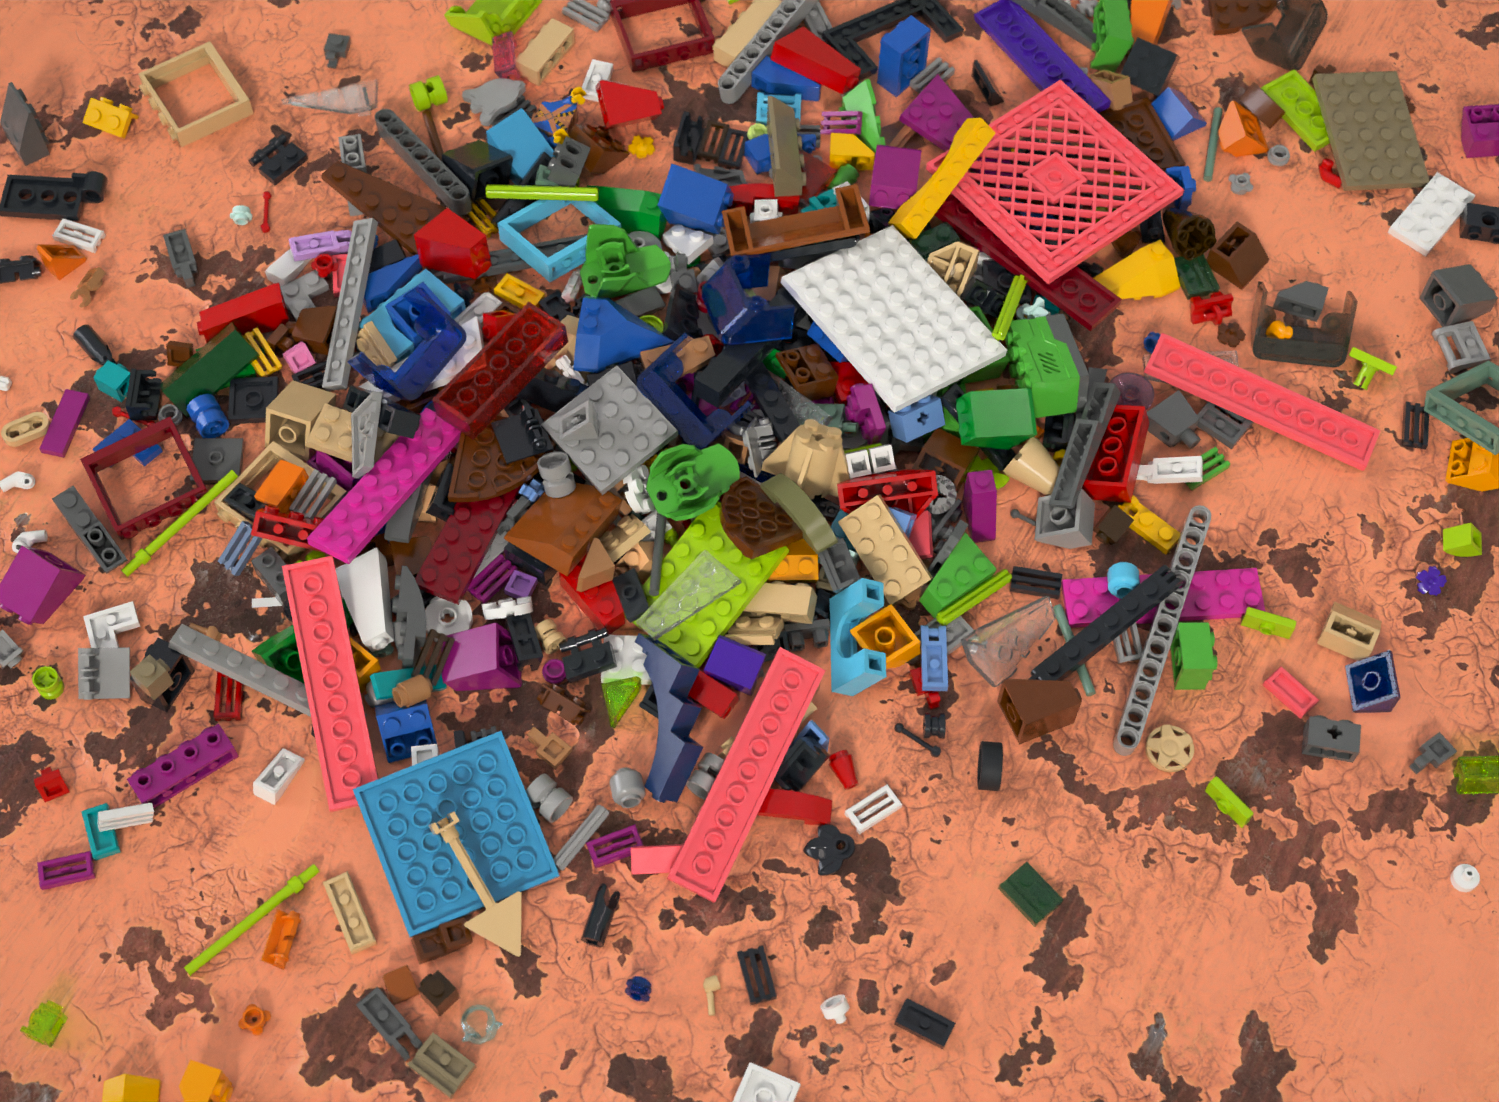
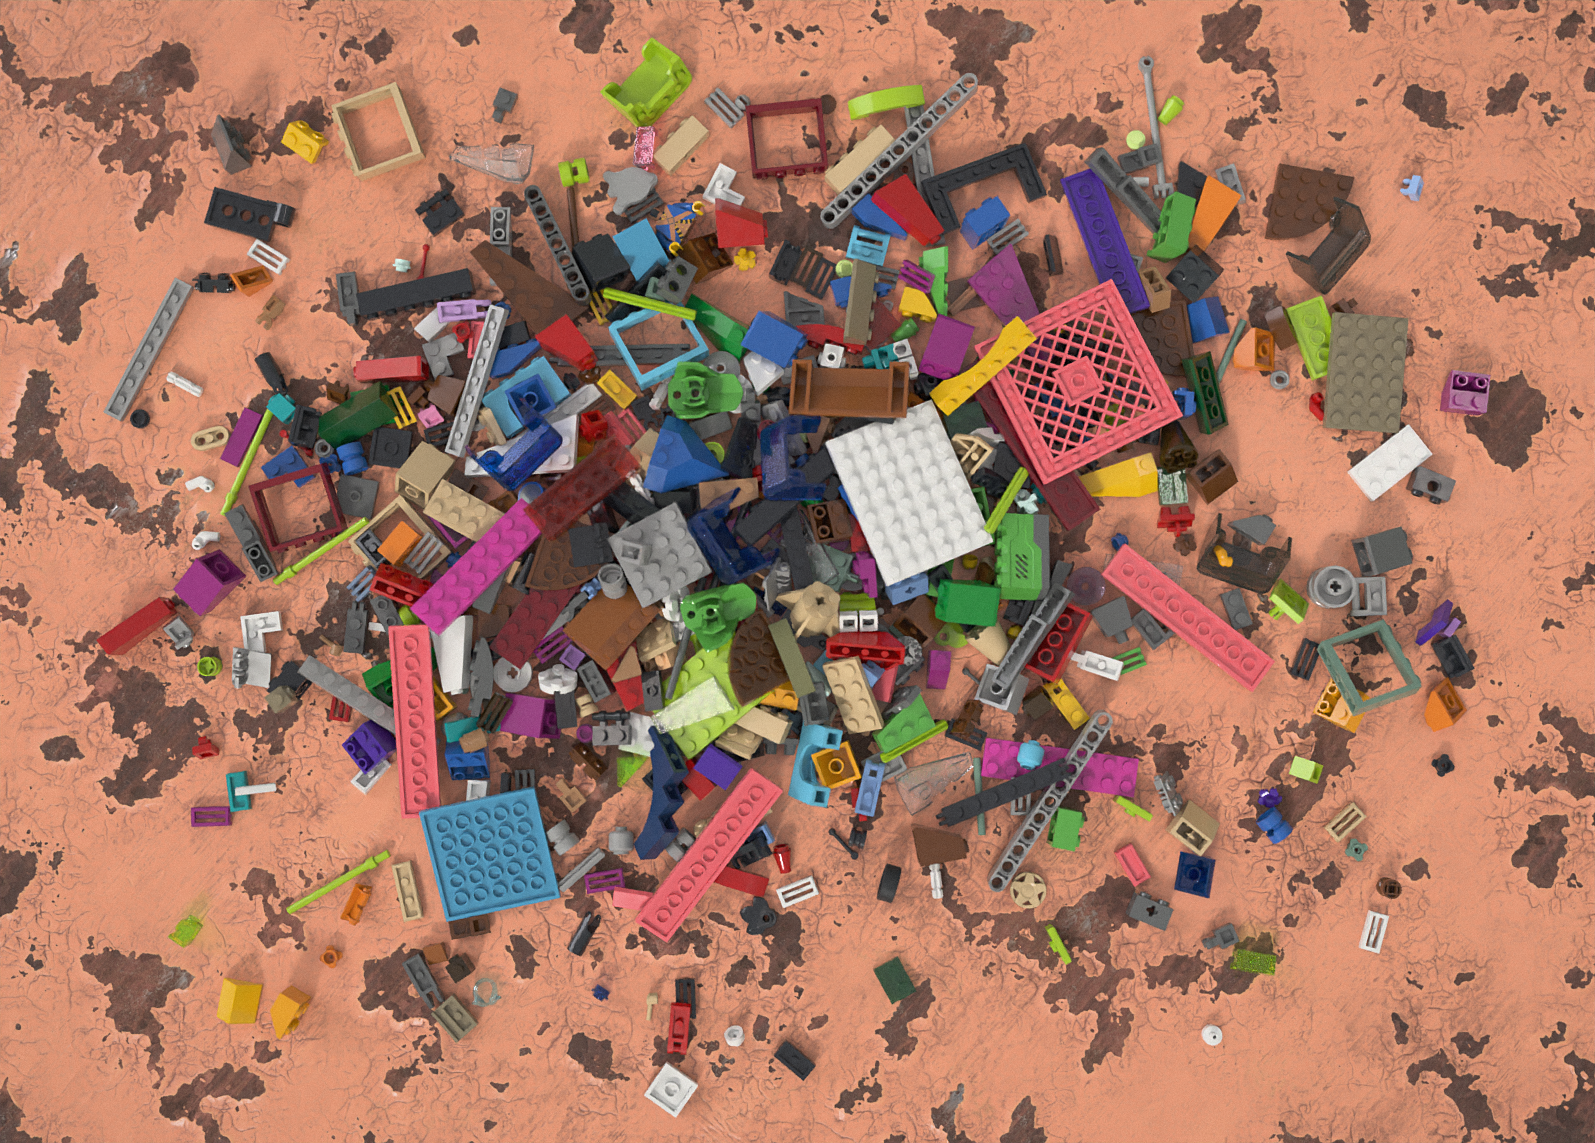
camera: 15 degrees right, 25 degrees up
magenta brick [127,723,239,809] -> none
black arch [343,385,421,439] -> none
light grey wing [351,391,382,479] -> none
tan piece [428,811,521,957] -> none
light grey plate [1228,173,1253,195] -> none
none -> lime bar [220,409,273,516]
none -> blue plate [319,454,341,474]
none -> dark purple slope [342,720,397,775]
none -> dark grey hinge [343,601,369,654]
none -> black brick [356,268,476,321]
none -> dark grey hinge [577,660,617,703]
none -> red plate [667,1002,691,1055]
none -> white axle [929,863,943,899]
none -> reddish brown hinge [951,700,983,739]
none -> light grey hinge [1153,771,1183,816]
none -> dark green slope [1181,351,1229,435]
none -> dark grey plate [1220,588,1253,630]
none -> blue wheel [1256,807,1293,844]
none -> light grey wheel [1306,565,1357,609]

